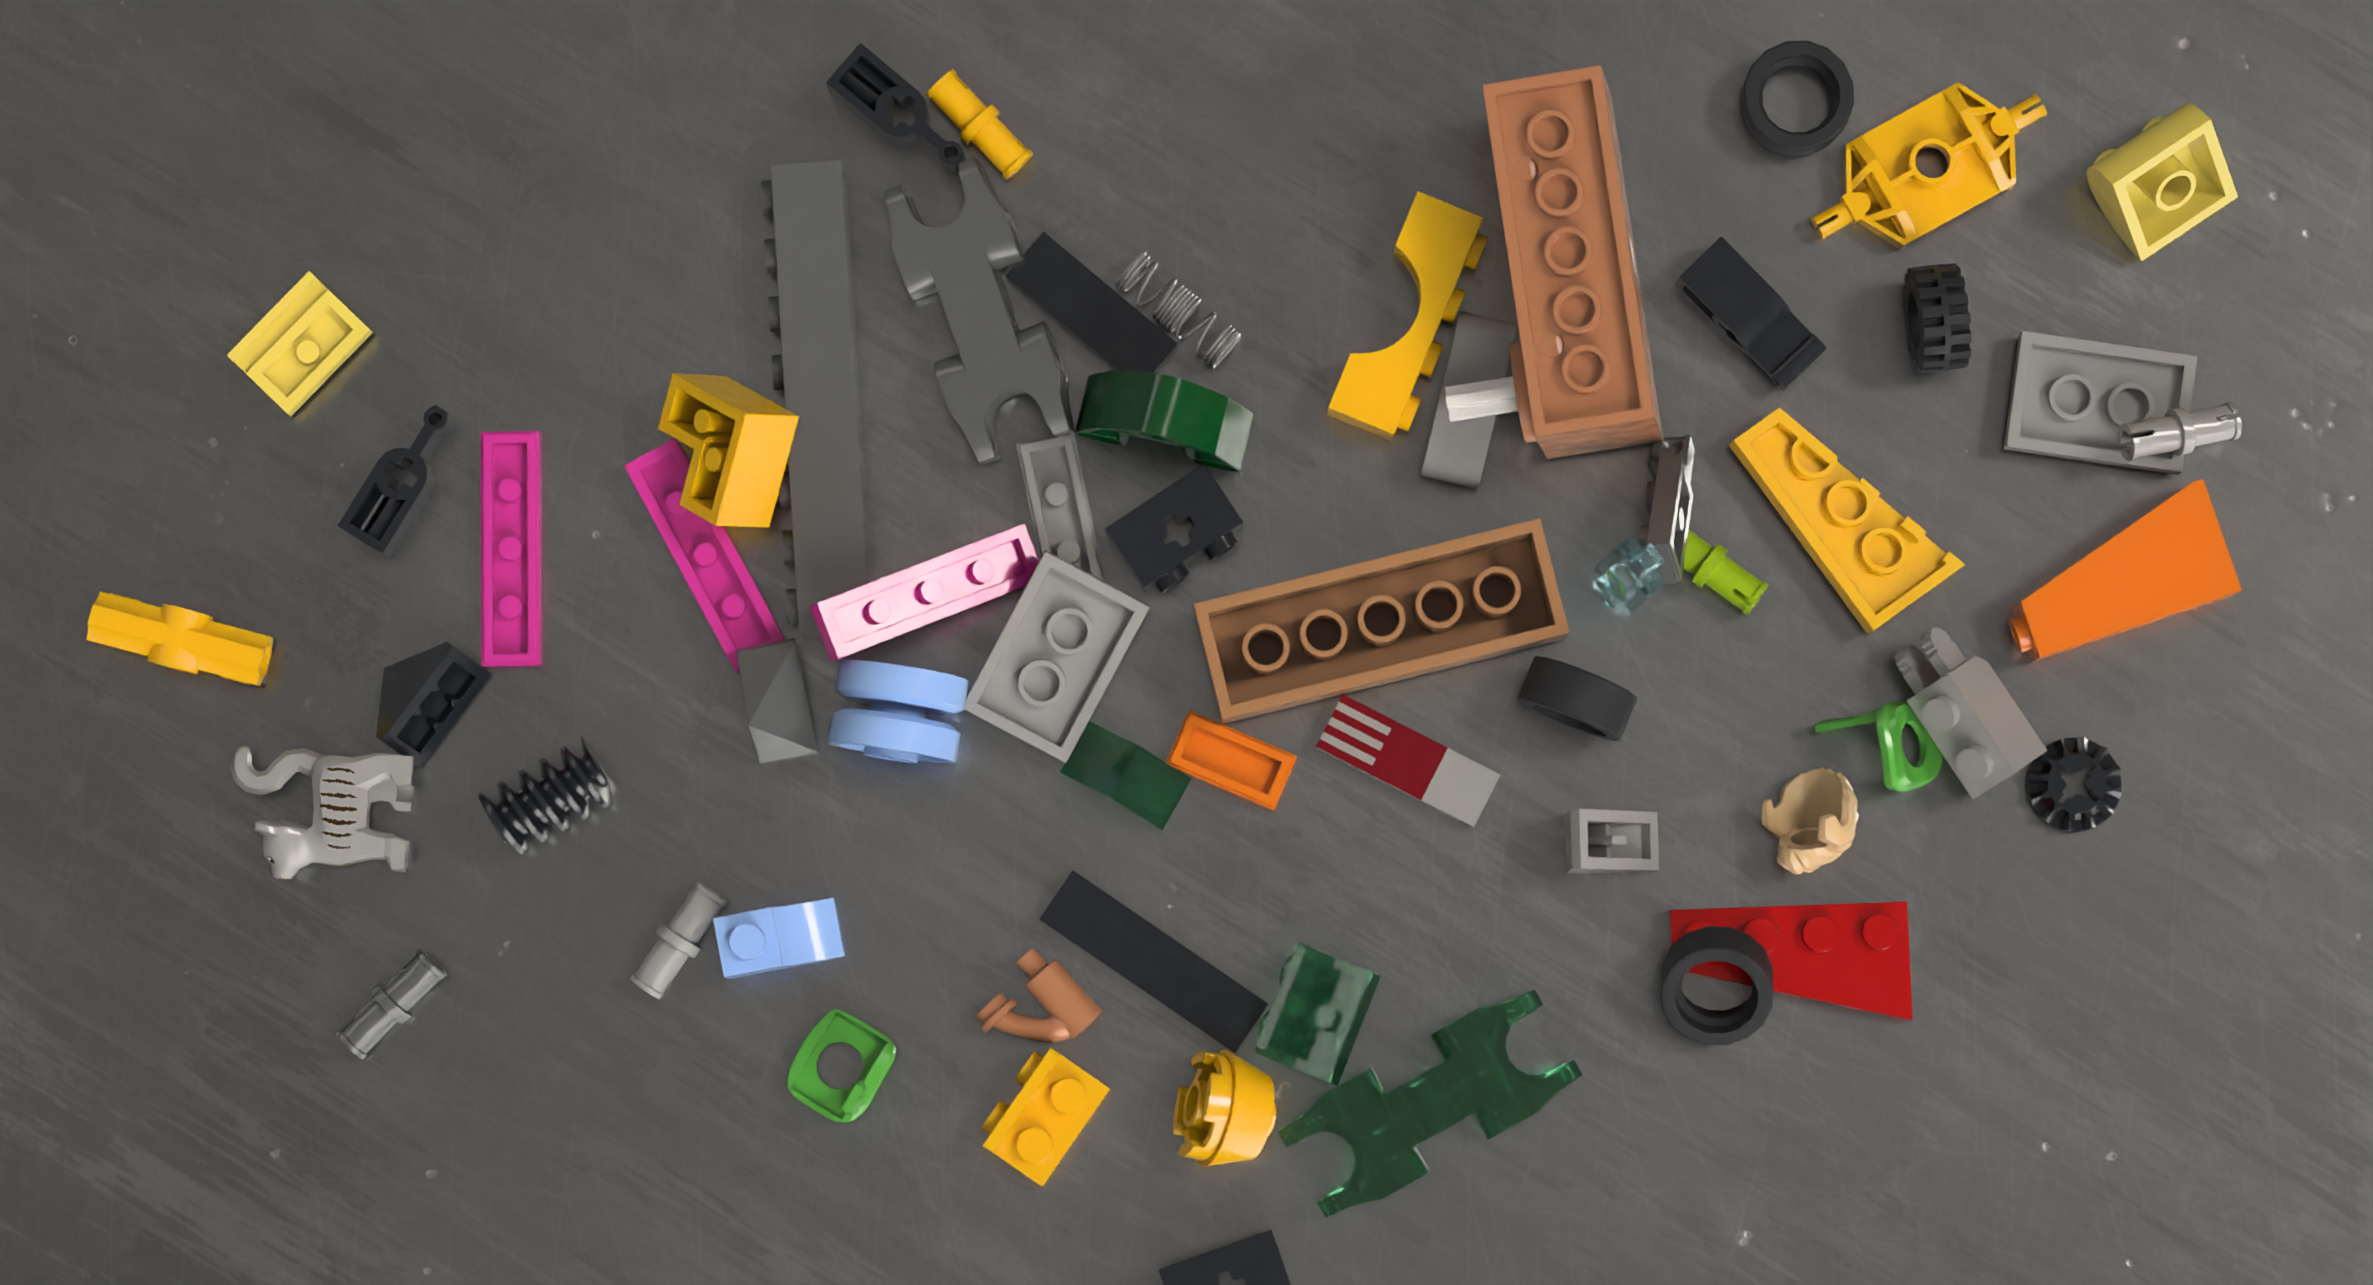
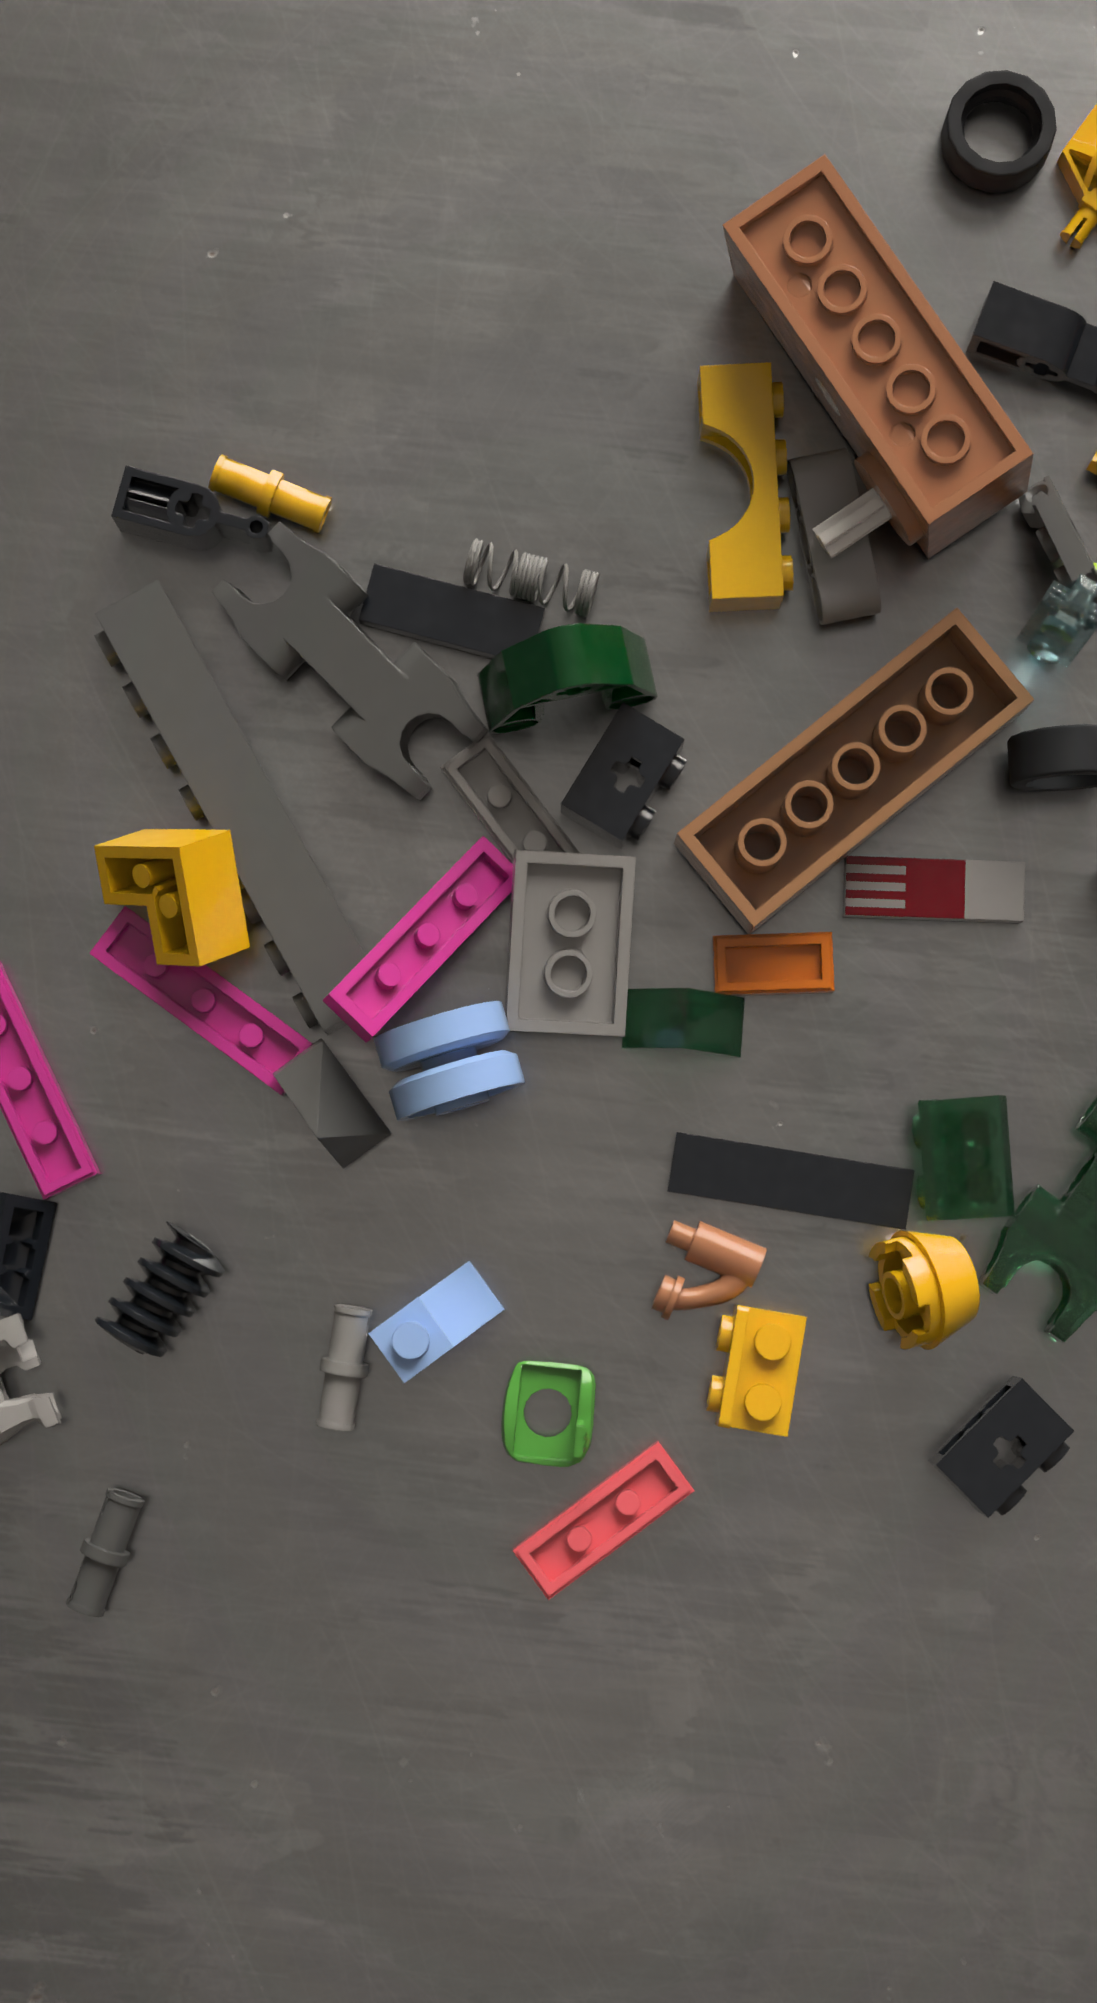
camera: 25 degrees left, 0 degrees up
none -> coral tile [512,1441,695,1600]

